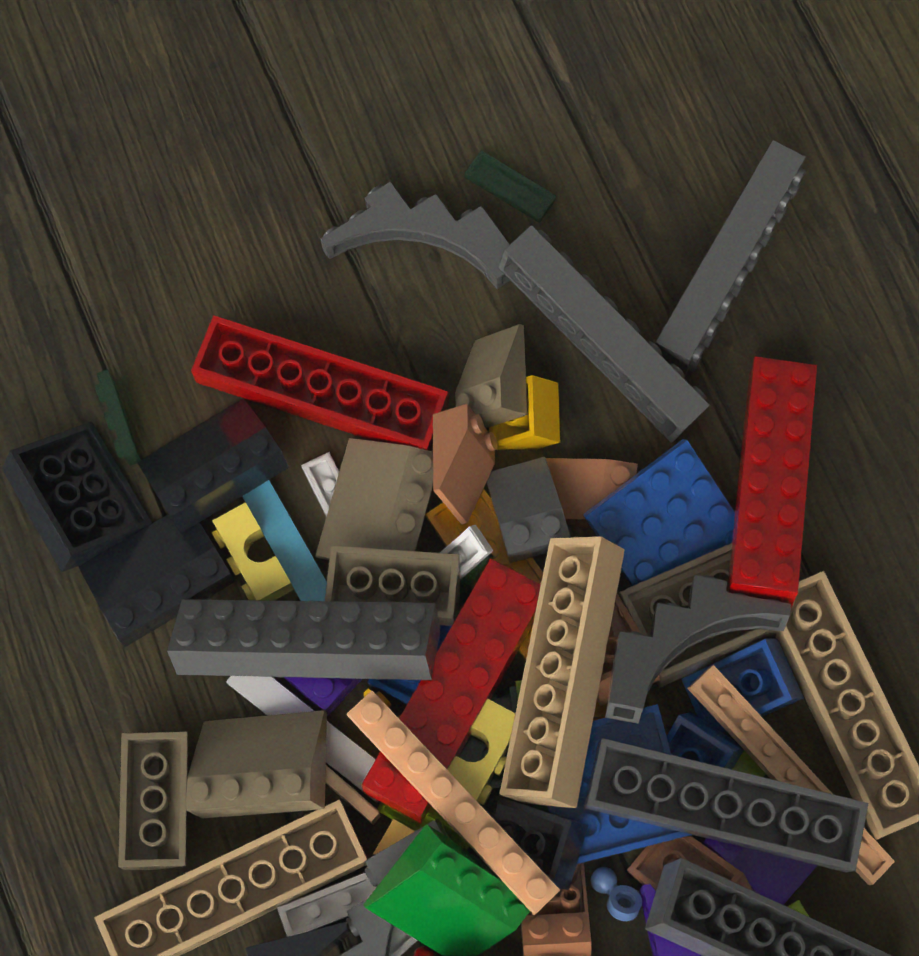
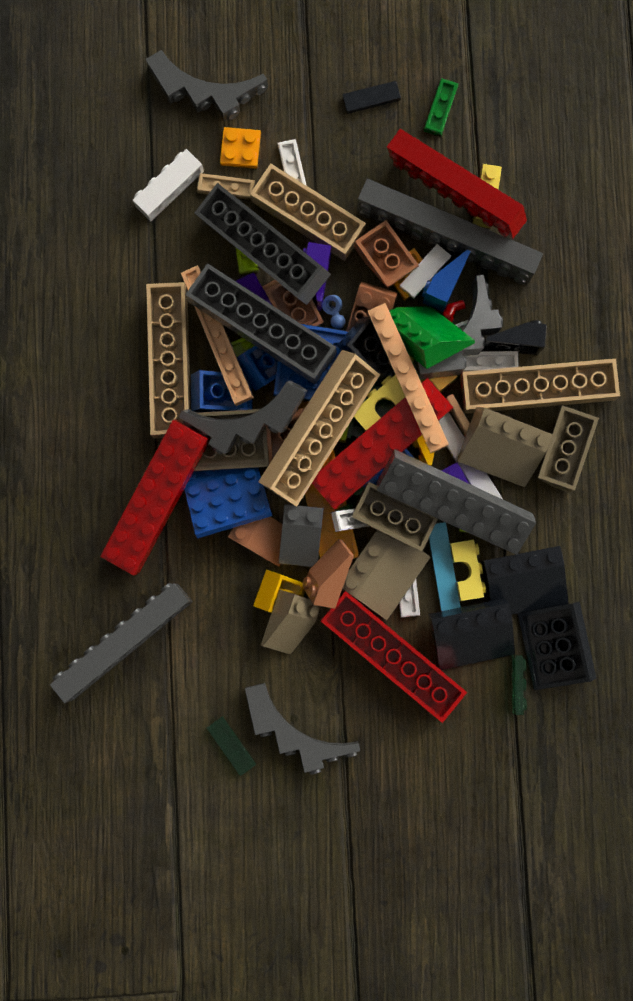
camera: 160 degrees left, 10 degrees up
dark grey brick [498,225,709,443] -> none

